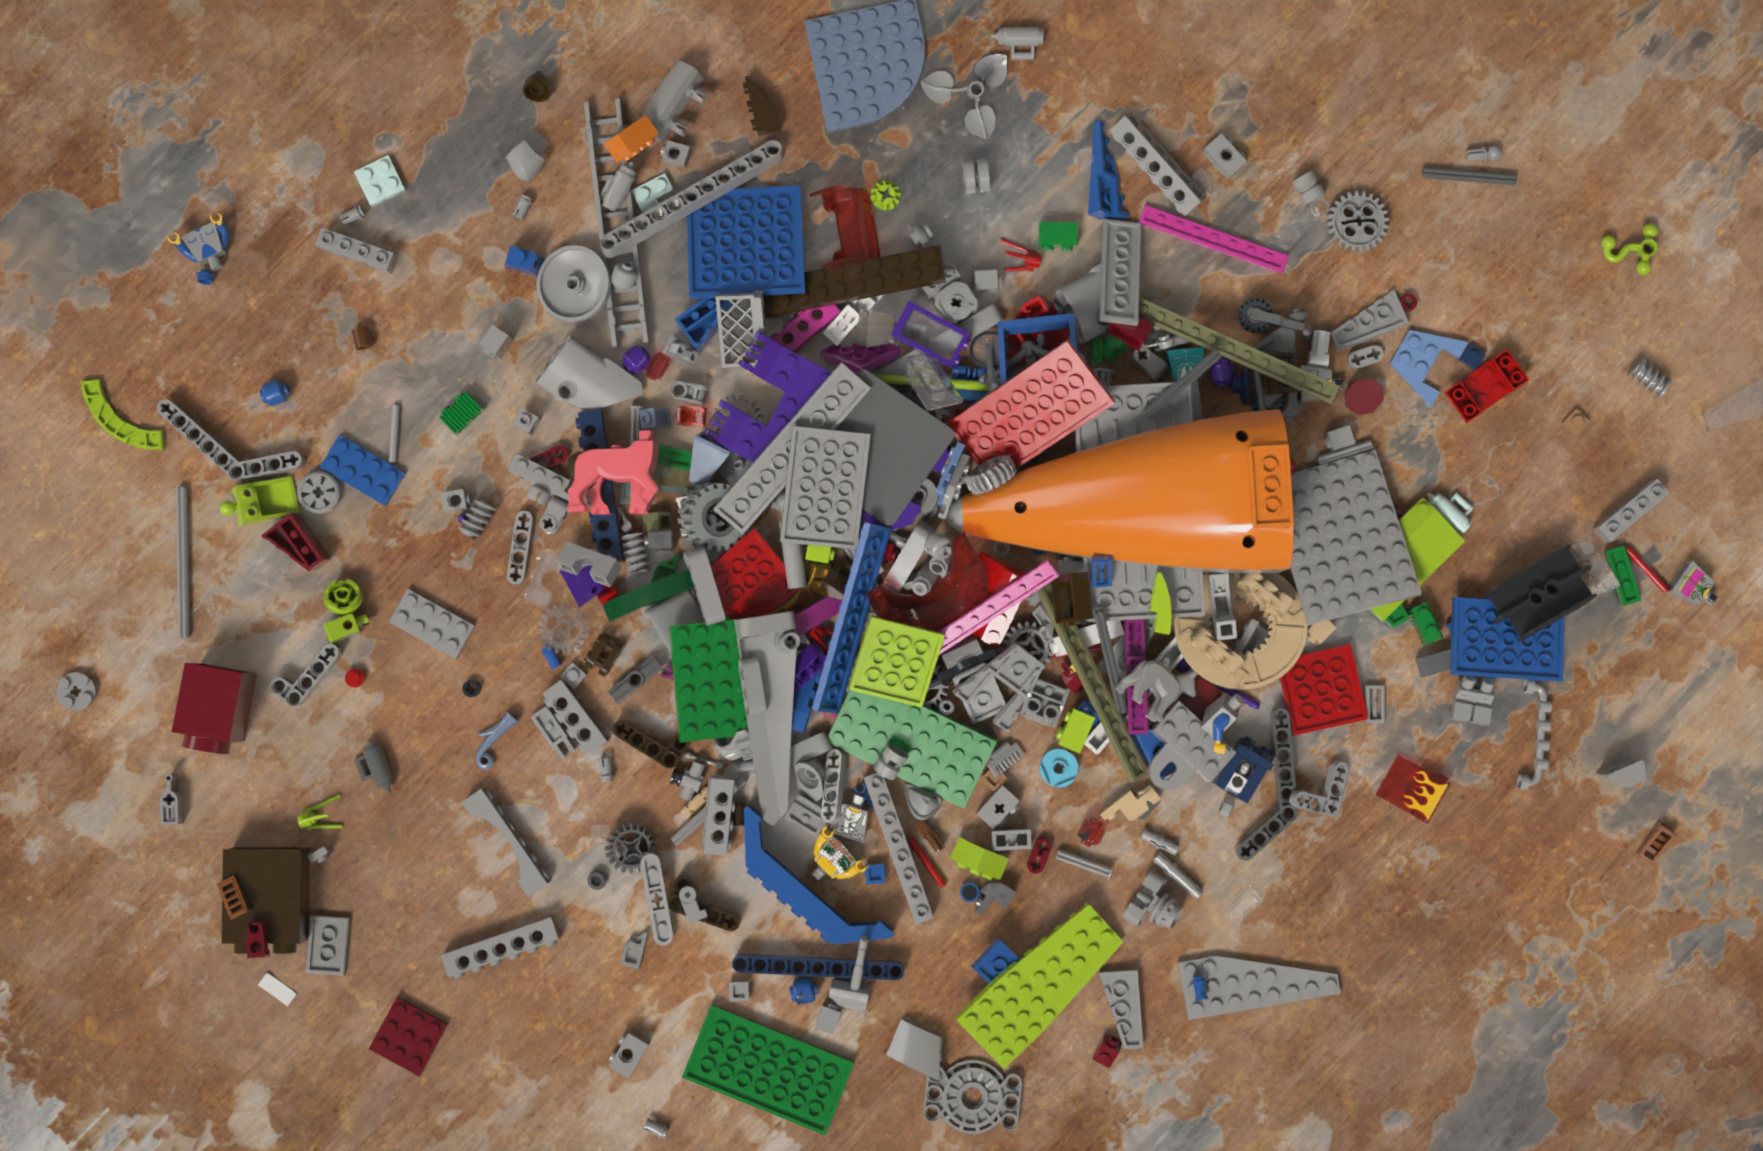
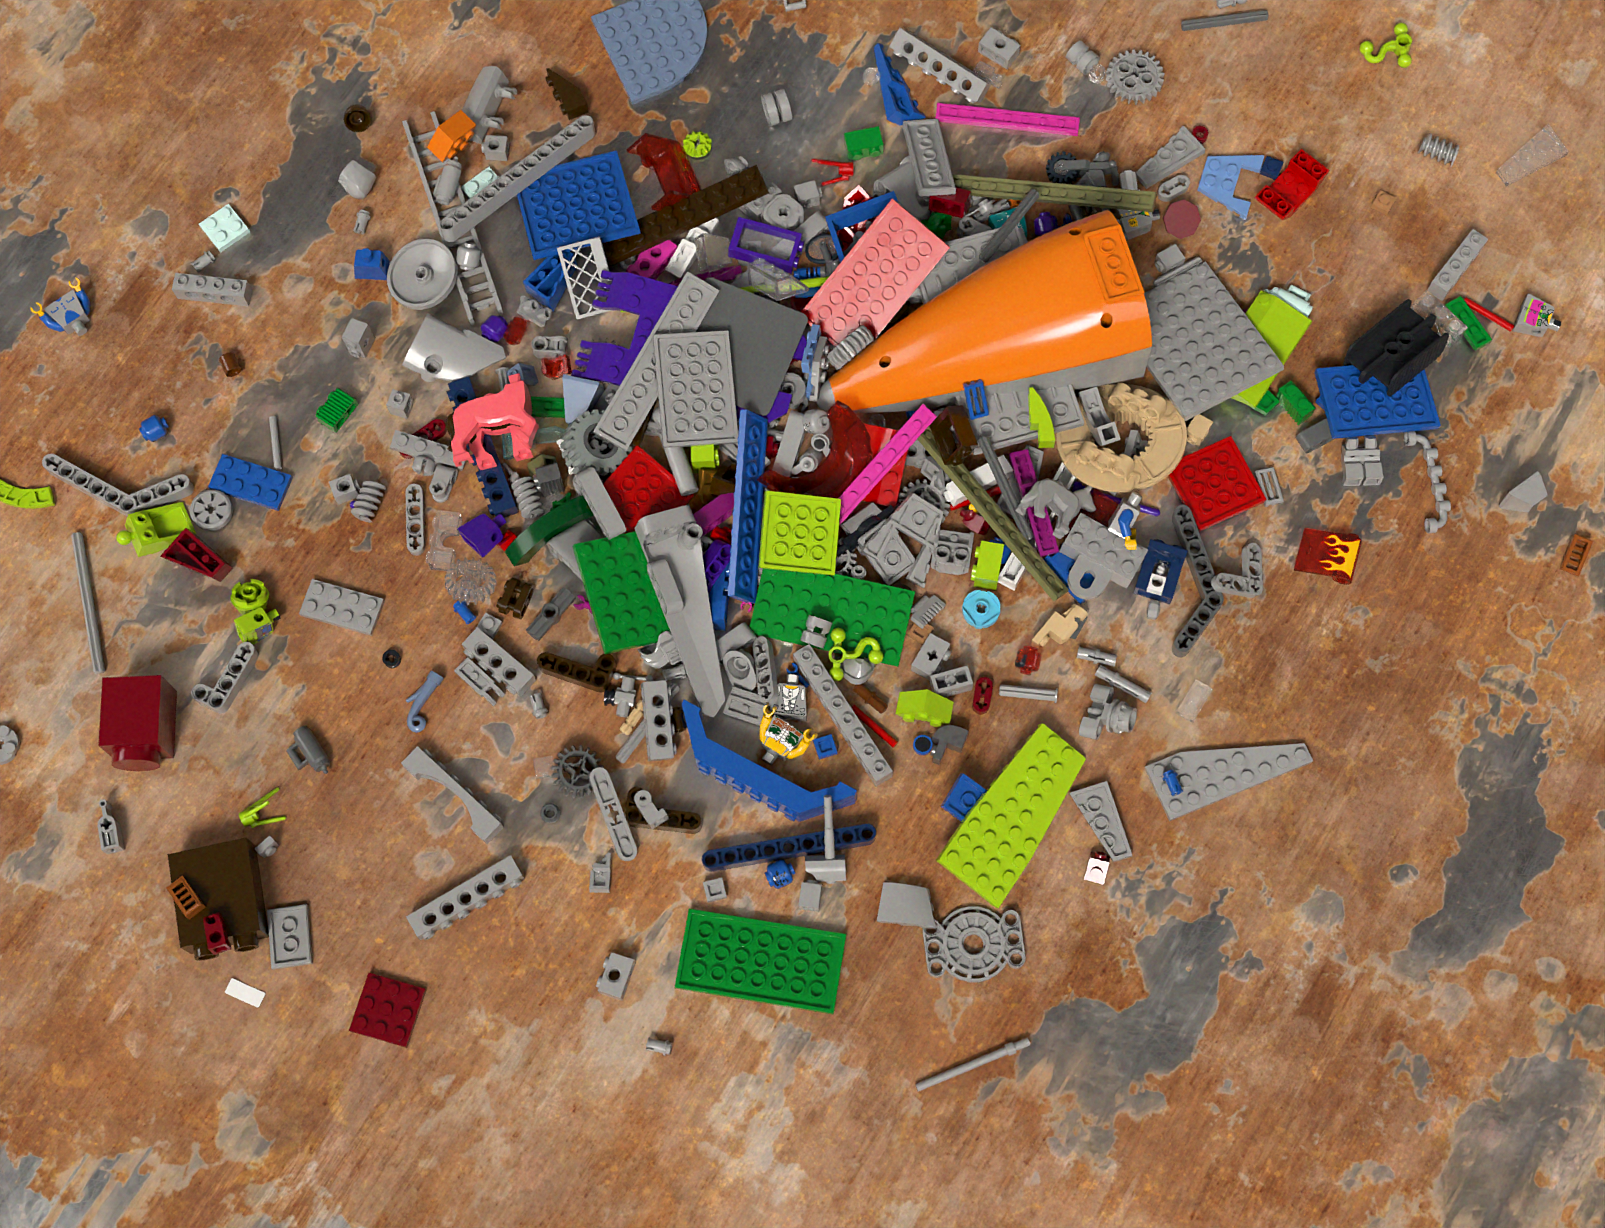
camera: 10 degrees left, 15 degrees down
blue plate [196,269,215,285] -> none
red plate [345,668,365,688] -> none
light grey arch [556,542,621,587] -> none
light grey plant [921,54,1007,140] -> none
none -> lime piece [829,627,884,682]

